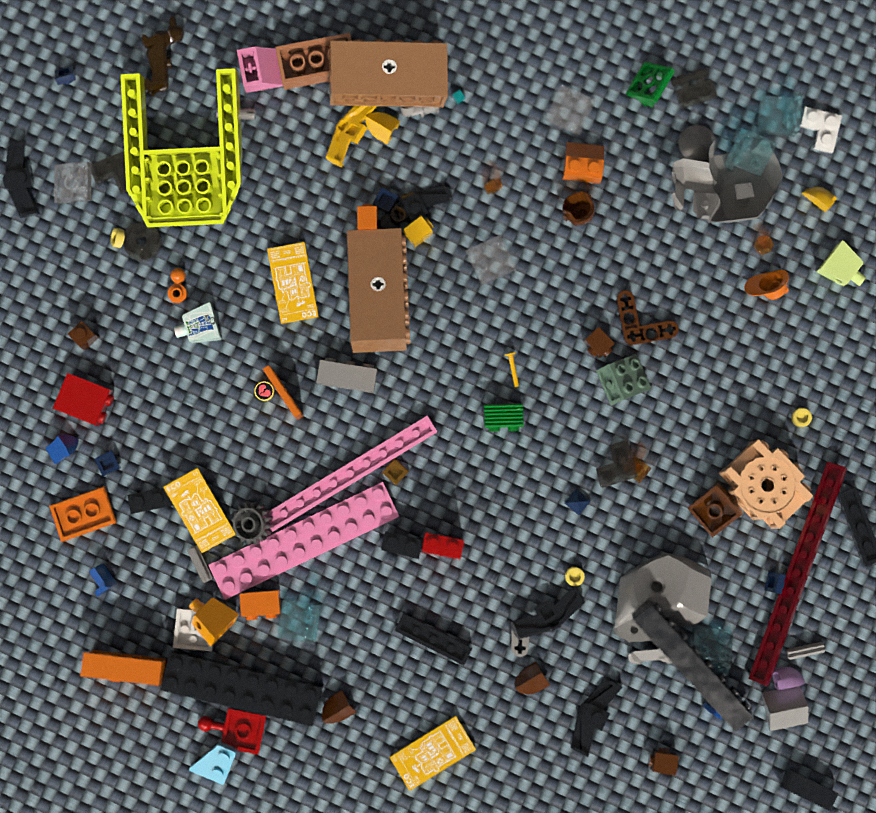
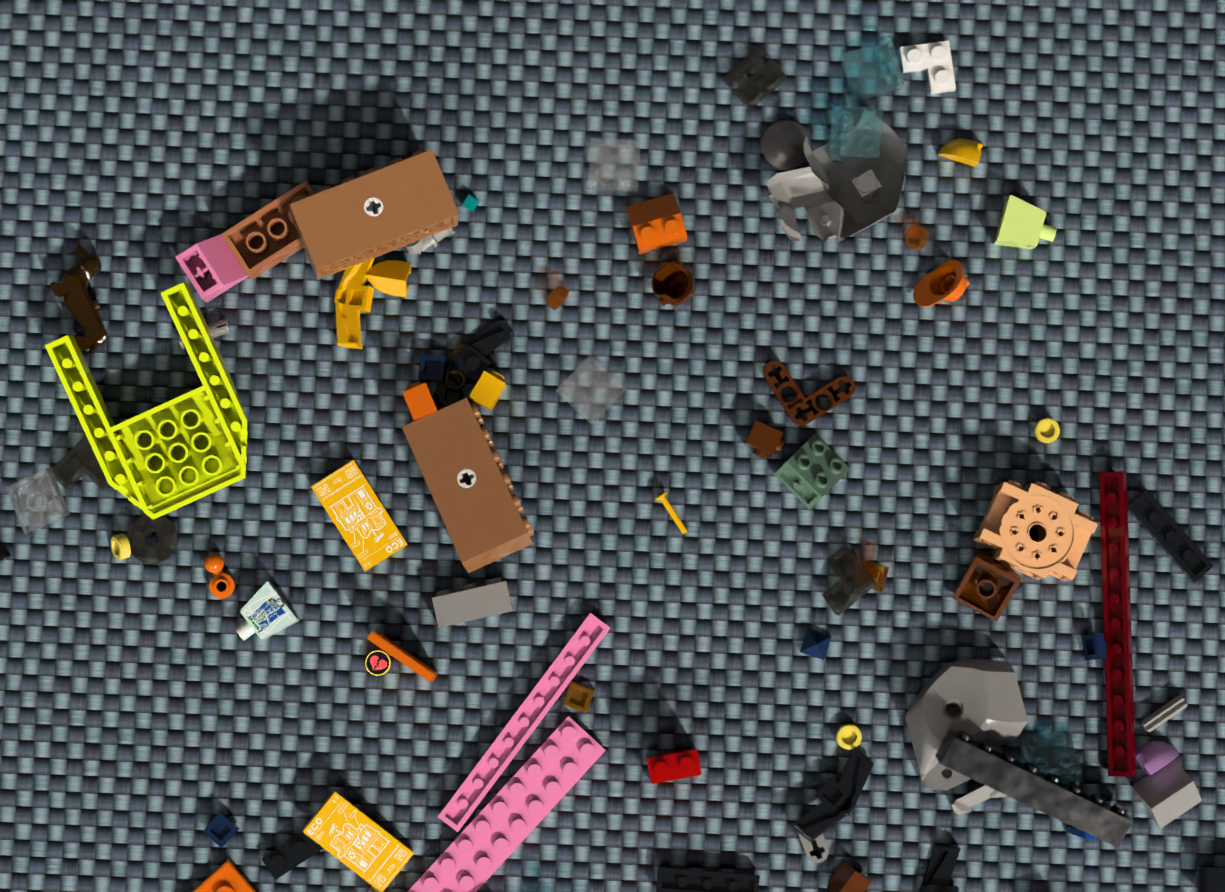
camera: 20 degrees left, 0 degrees up
blue tile [45,434,79,464] -> none
red brick [53,373,114,426] -> none
reddish brown brick [68,321,99,350] -> none
dark grey gear [231,502,274,544] -> none
black brick [381,531,423,559] -> none
green brick [484,403,524,432] -> none
green piece [626,61,675,108] -> none

